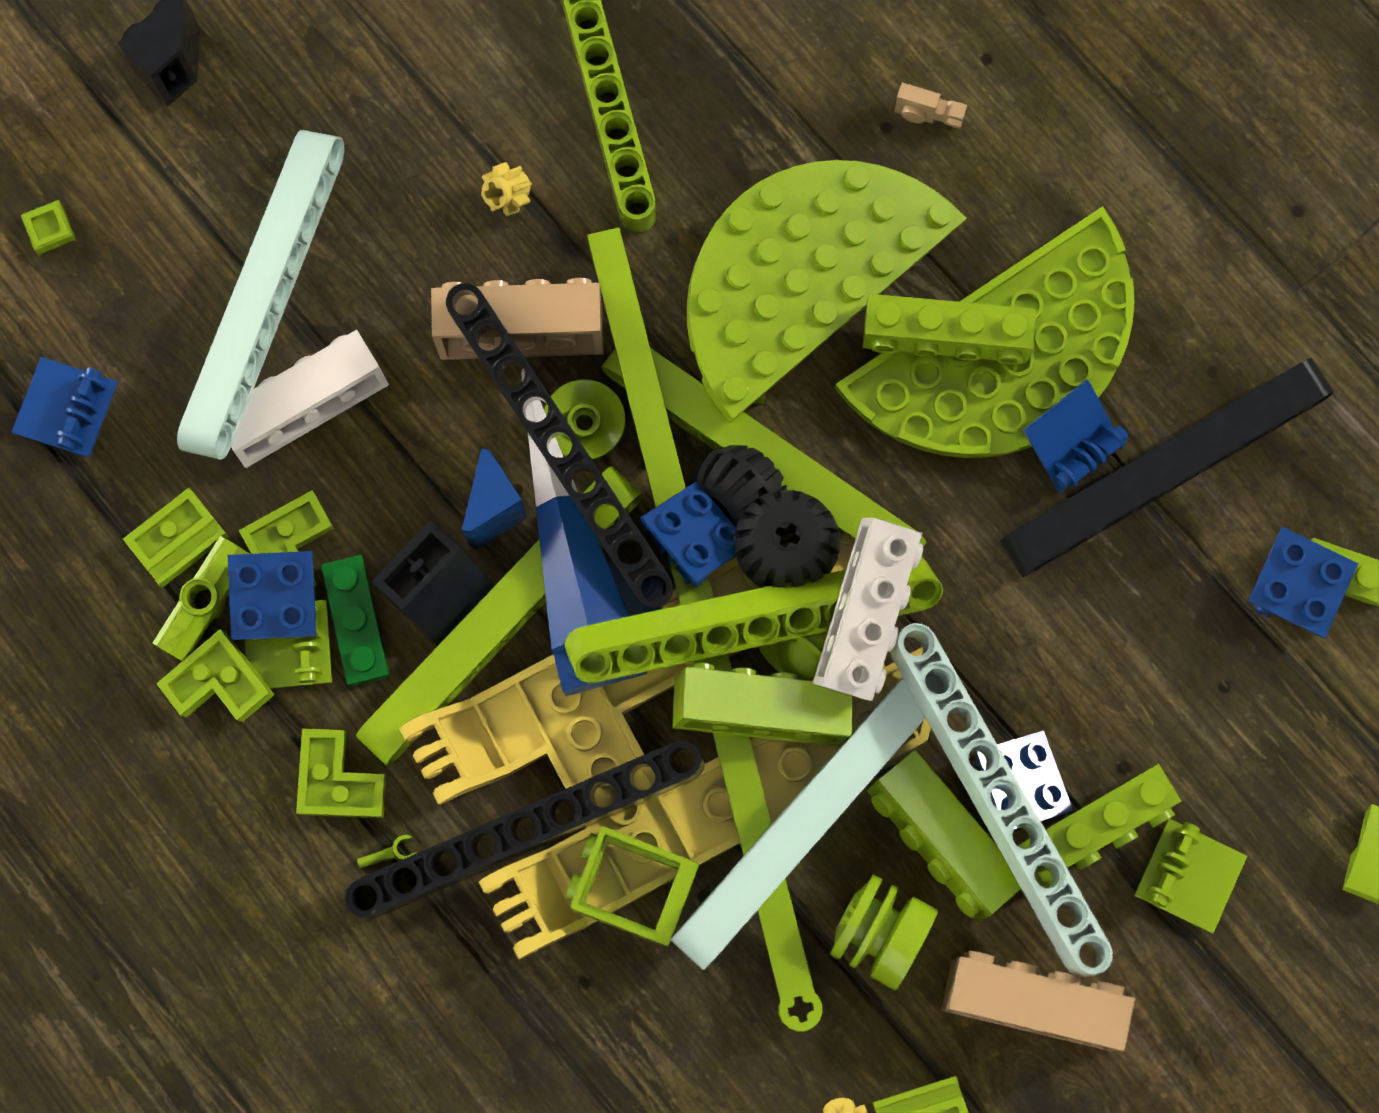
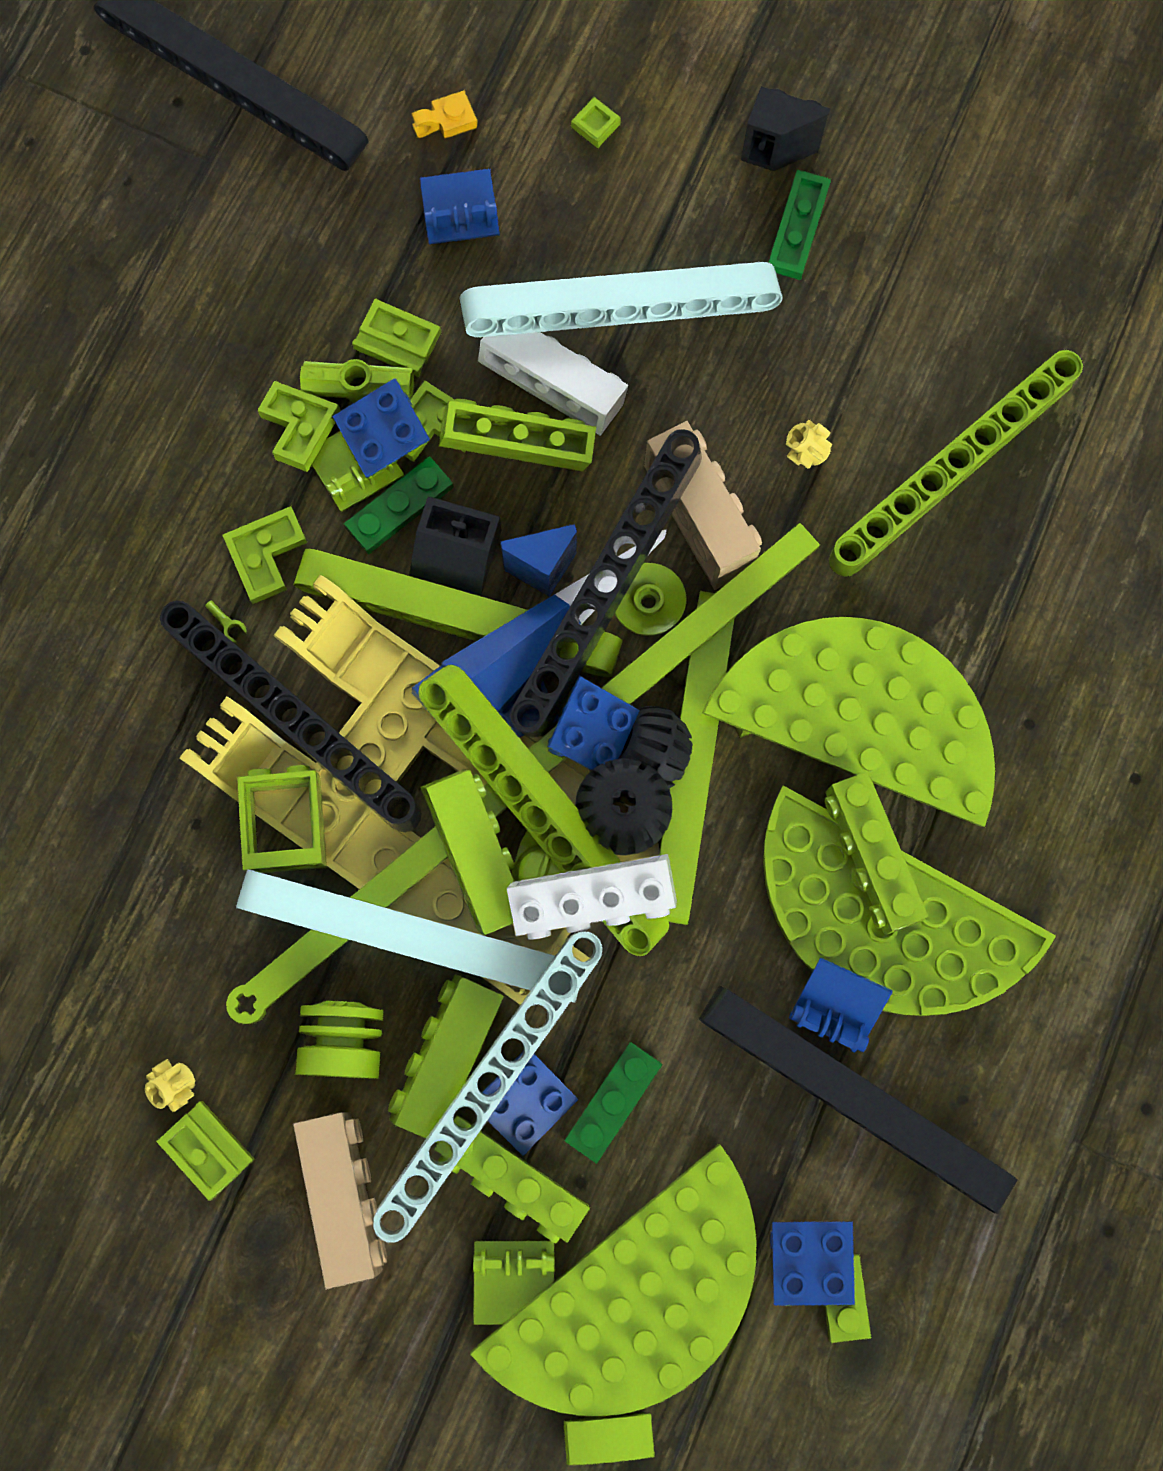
camera: 60 degrees right, 0 degrees up
tan plate [894,82,967,129] -> none
none -> lime brick [439,399,596,472]
none -> lime plate [470,1144,757,1417]
none -> green plate [564,1042,663,1164]
none -> green plate [769,169,831,280]

